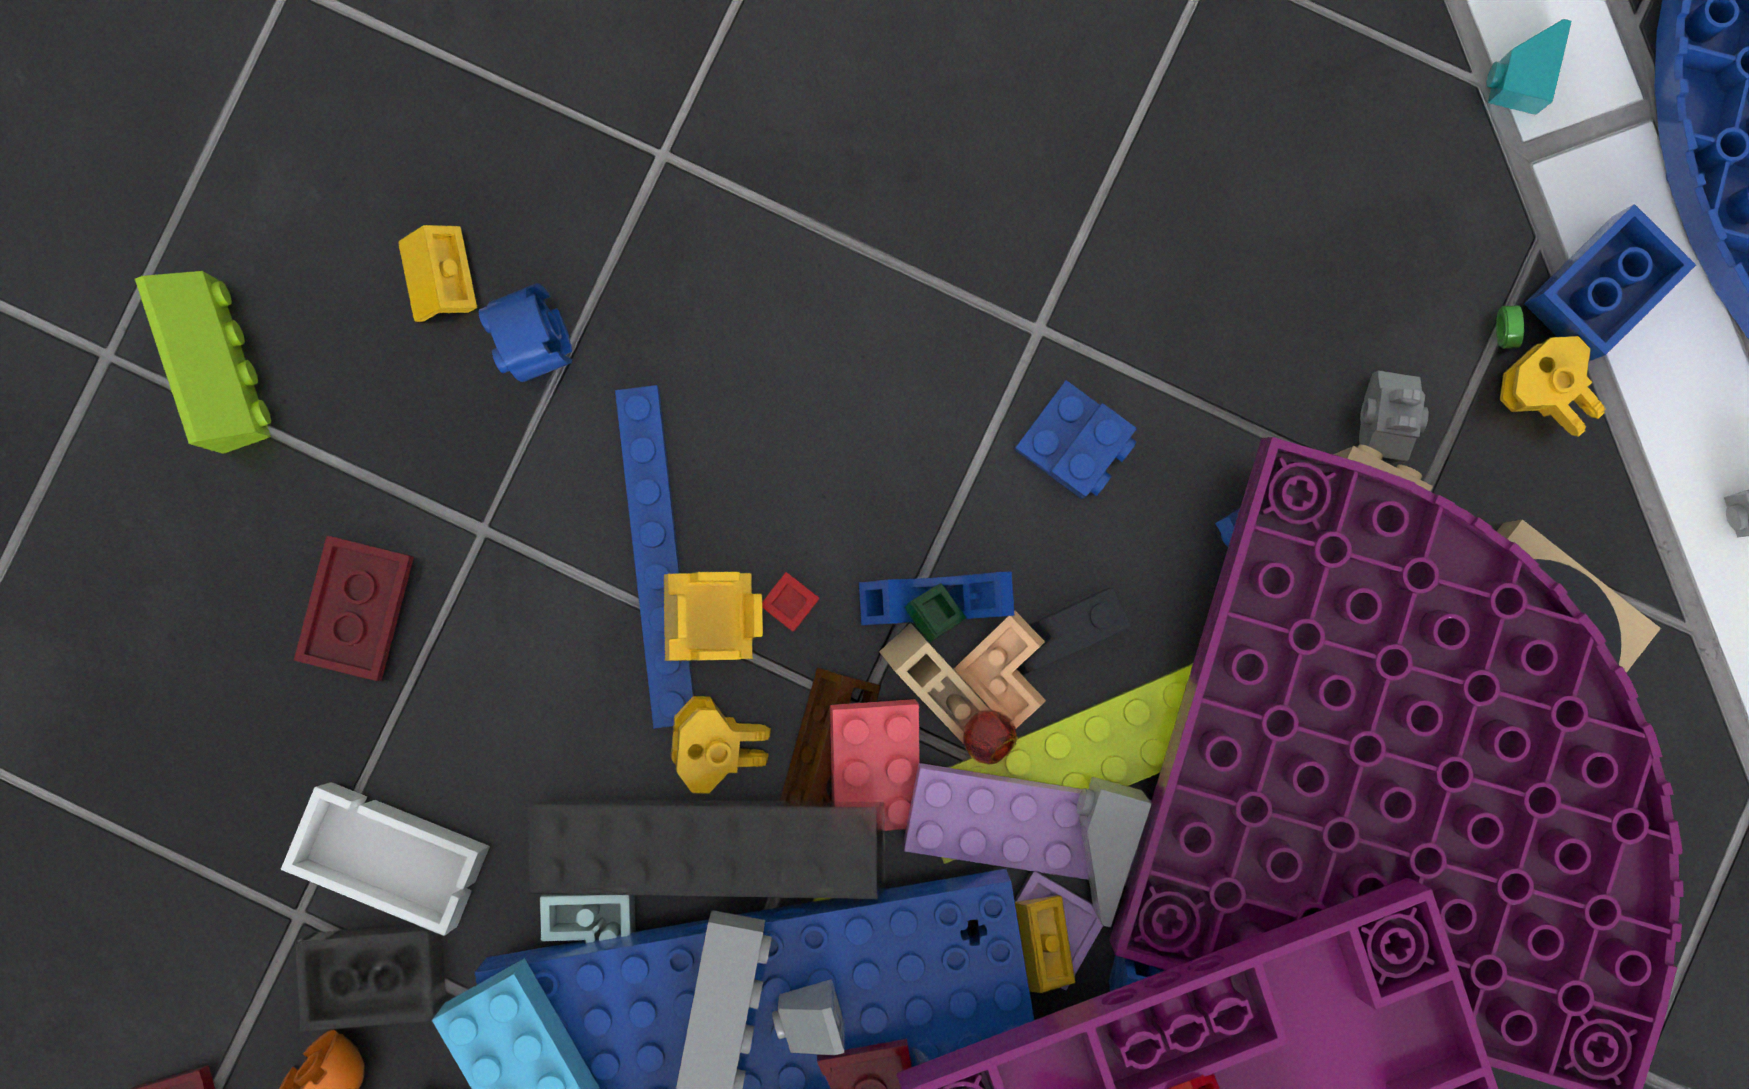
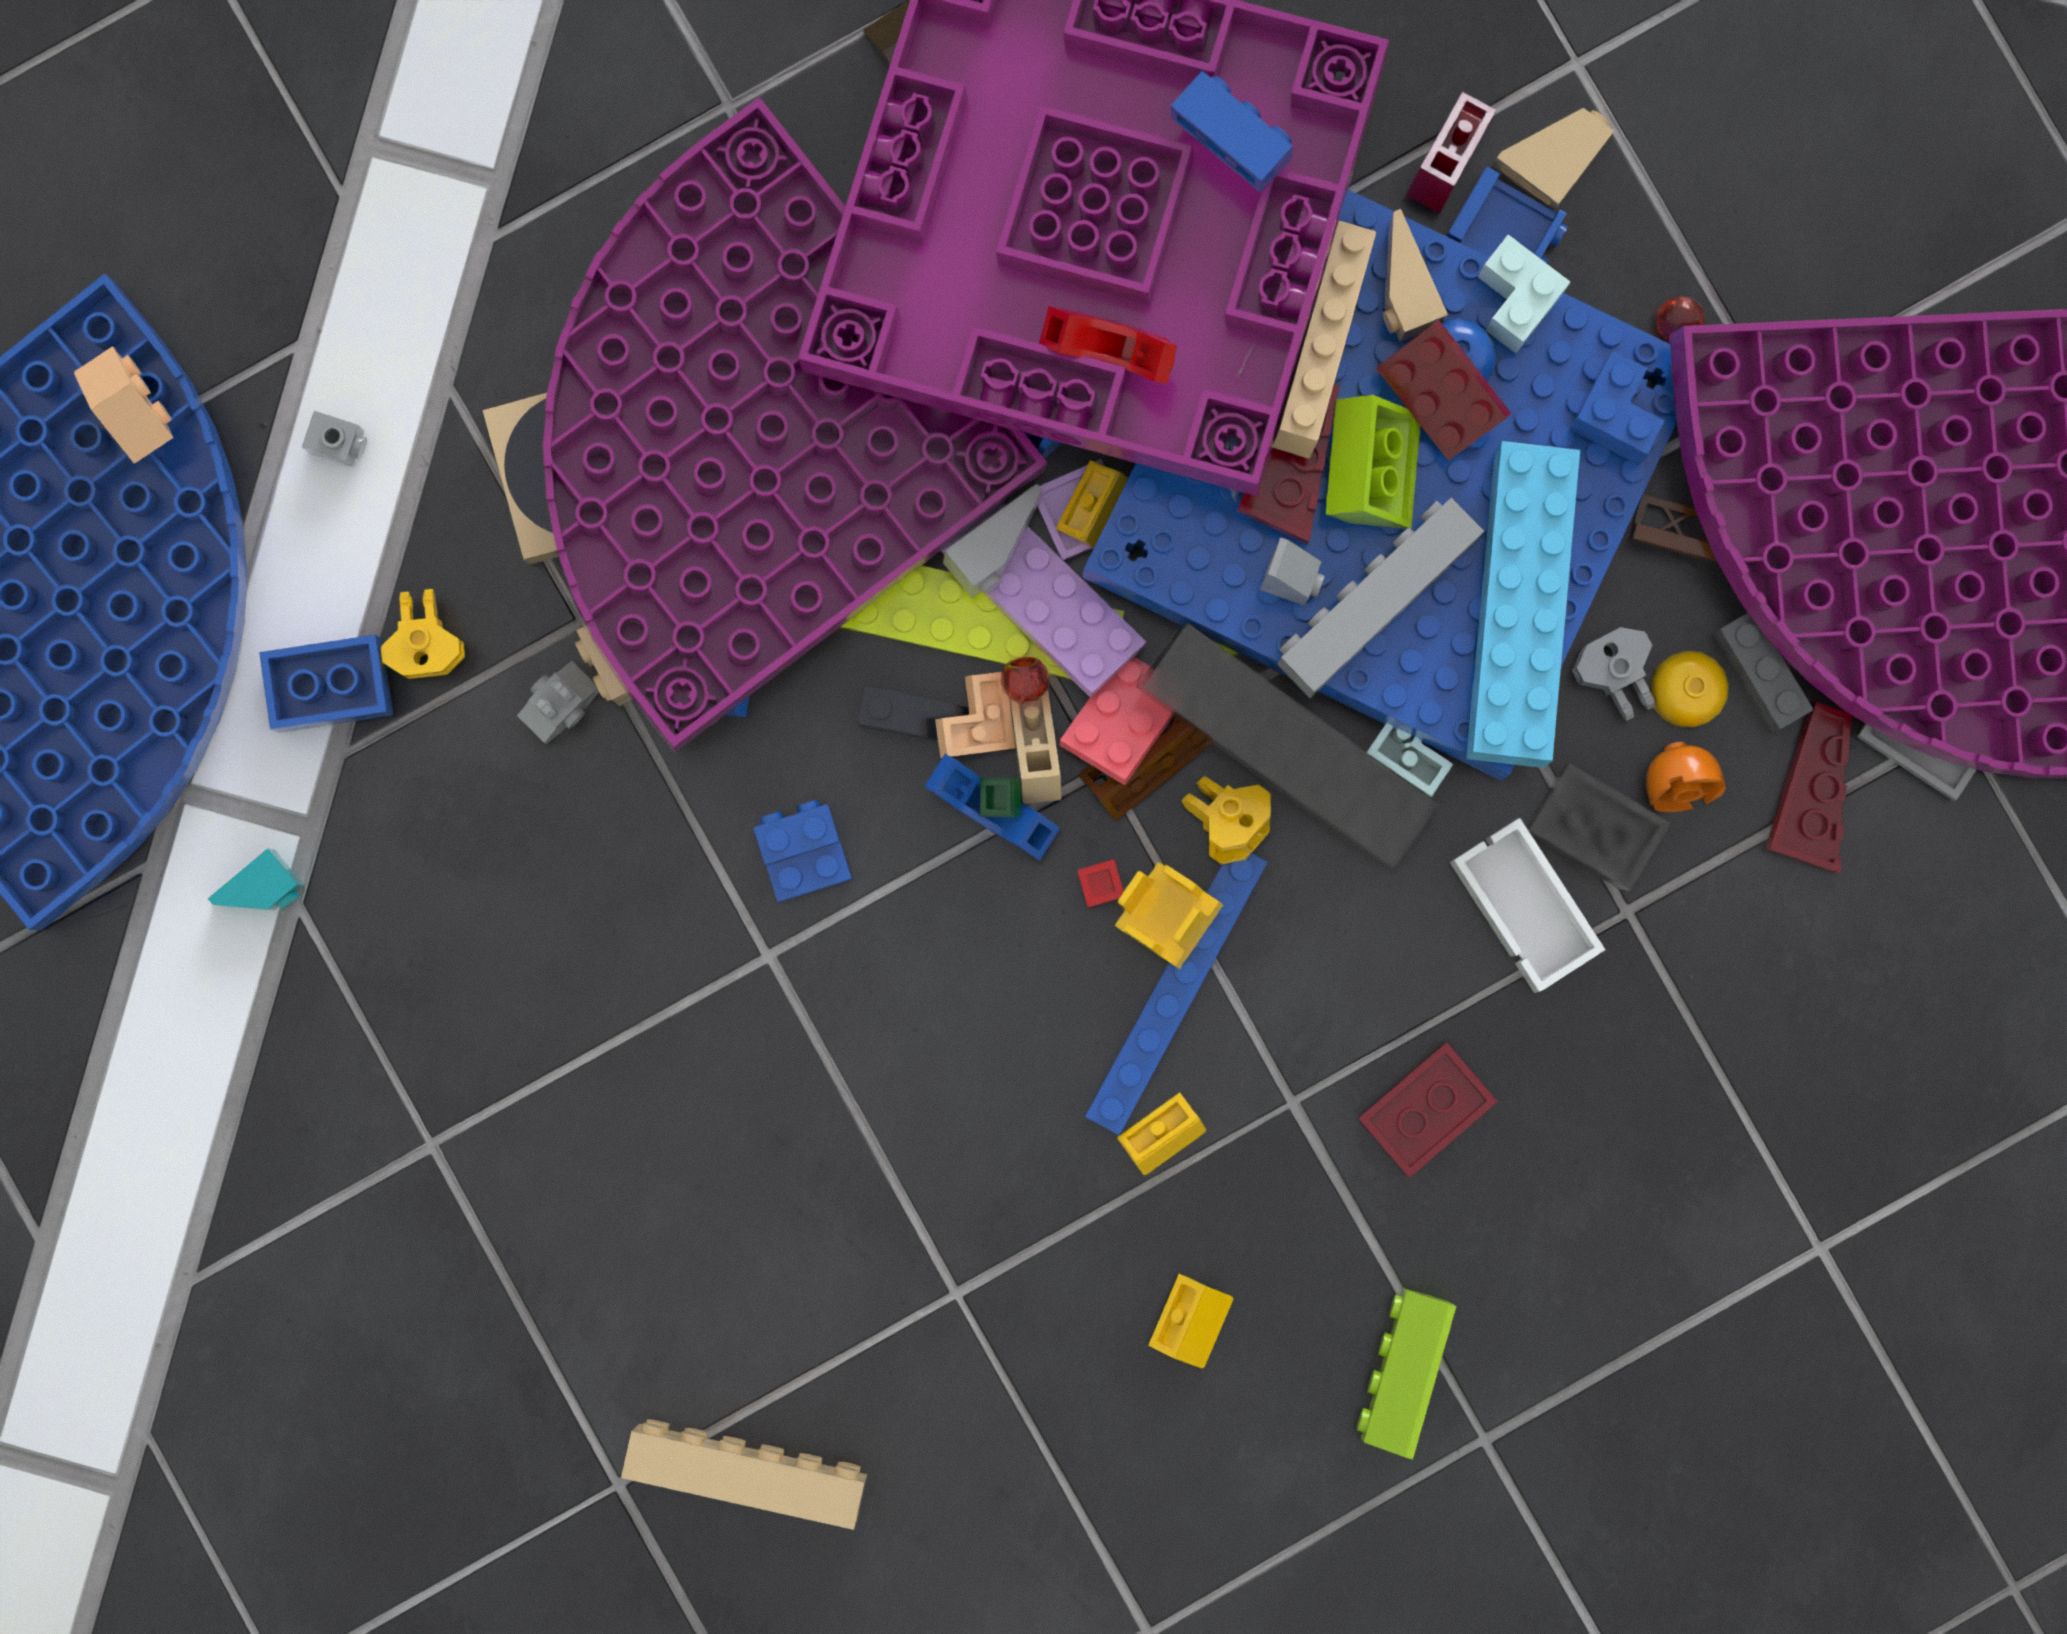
camera: 145 degrees left, 0 degrees up
blue brick [479,283,573,382] -> none
bright green tile [1496,305,1524,349] -> none
none -> yellow slope [1117,1092,1206,1175]

